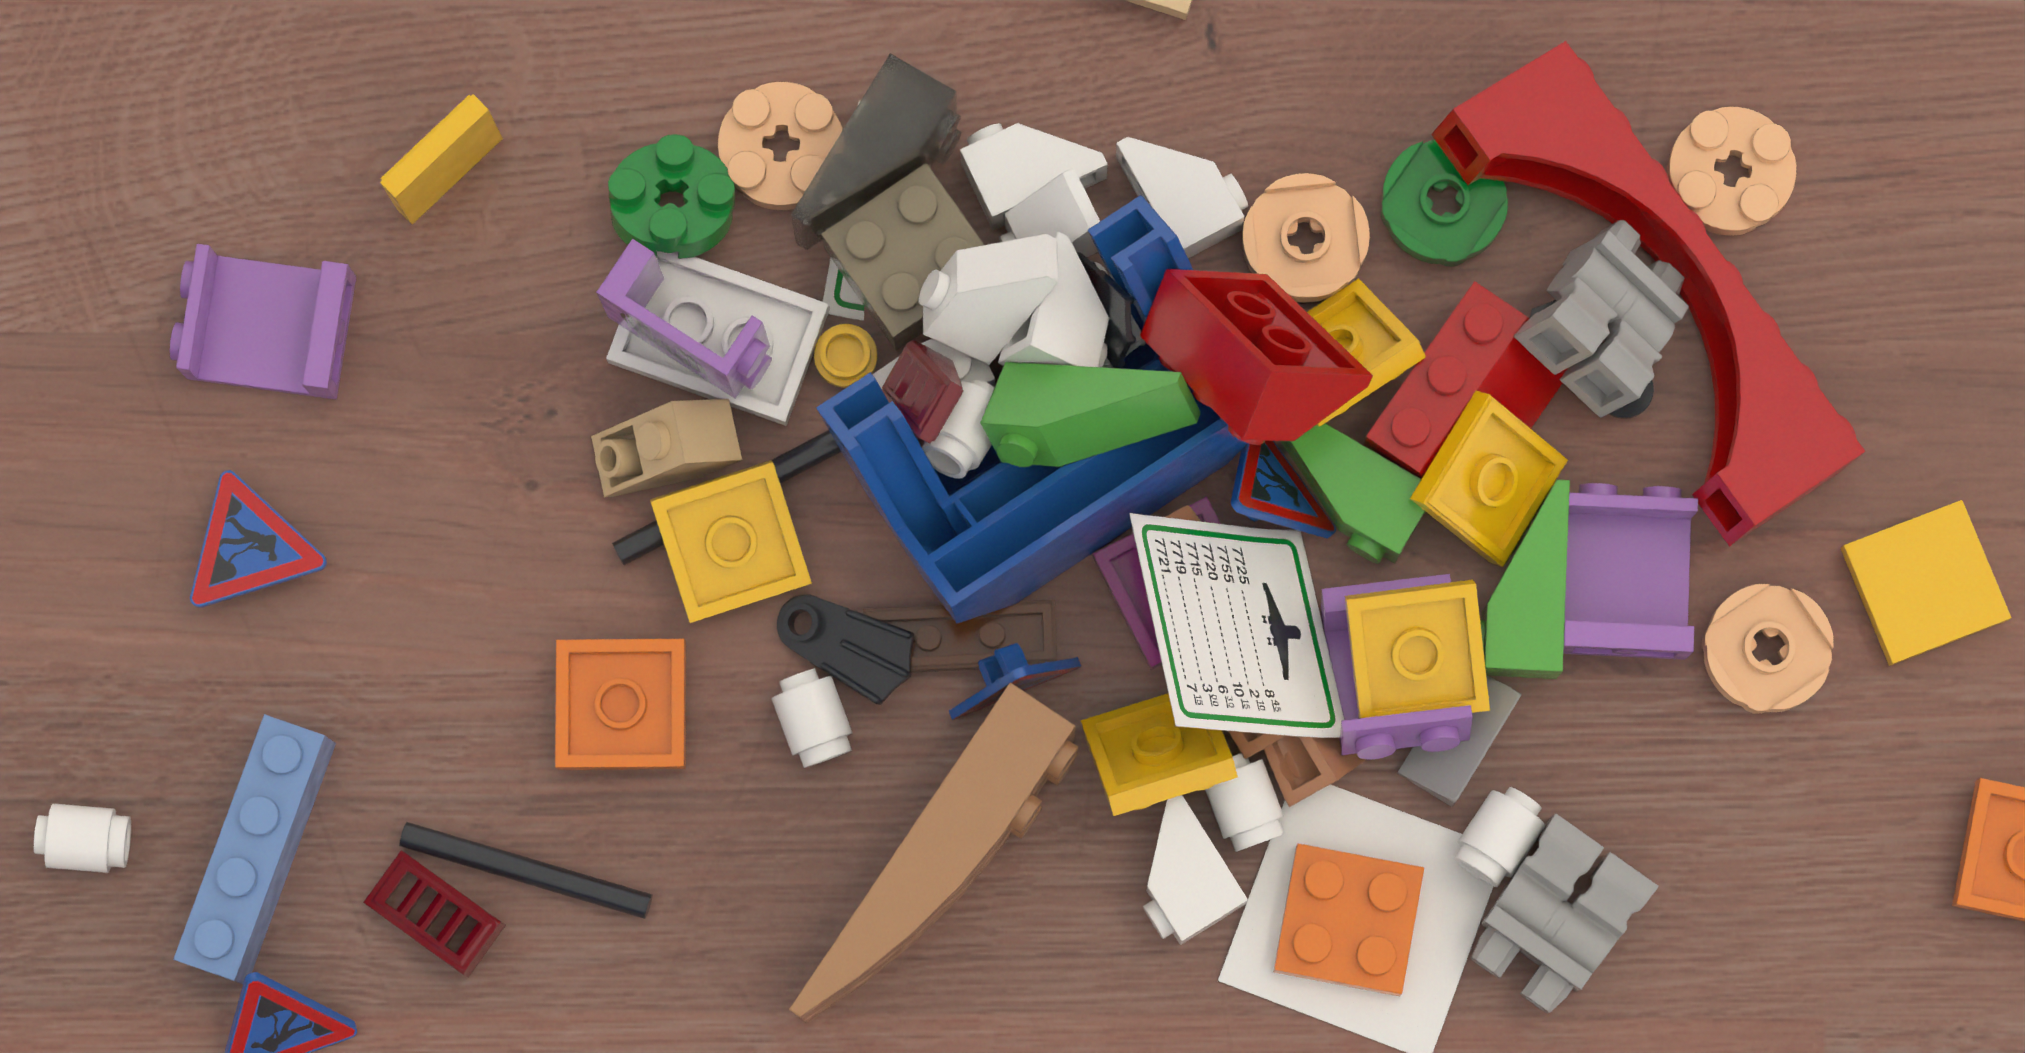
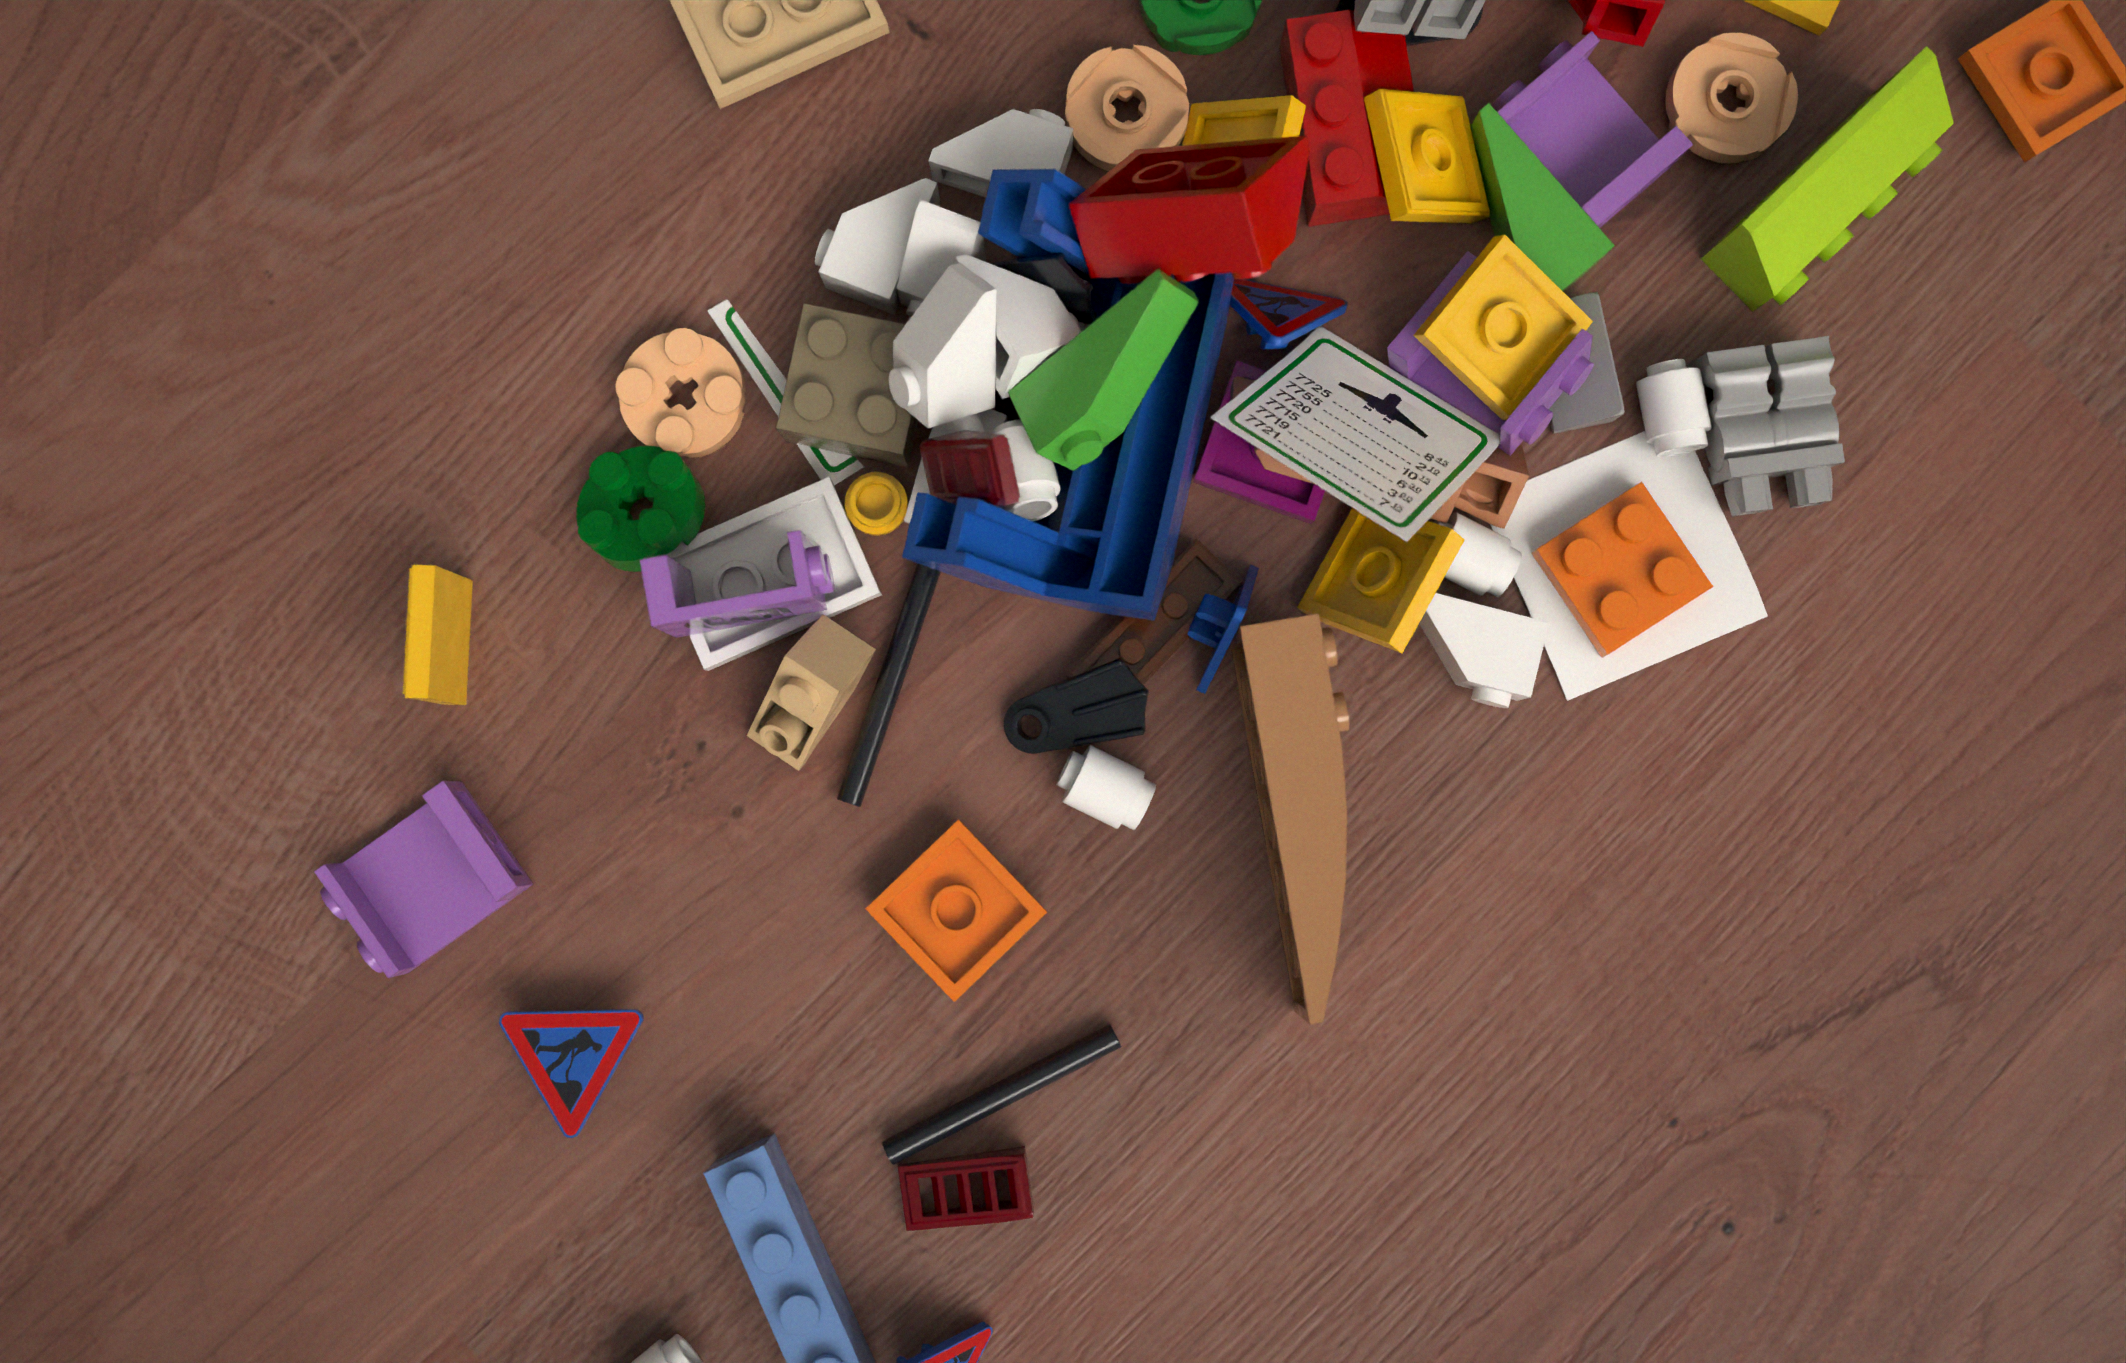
camera: 50 degrees left, 5 degrees up
yellow plate [650,460,812,623] -> none
clear smoke slope [791,53,962,250] -> none
bright green slope [1281,423,1426,564] -> none
none -> lime slope [1701,46,1954,312]

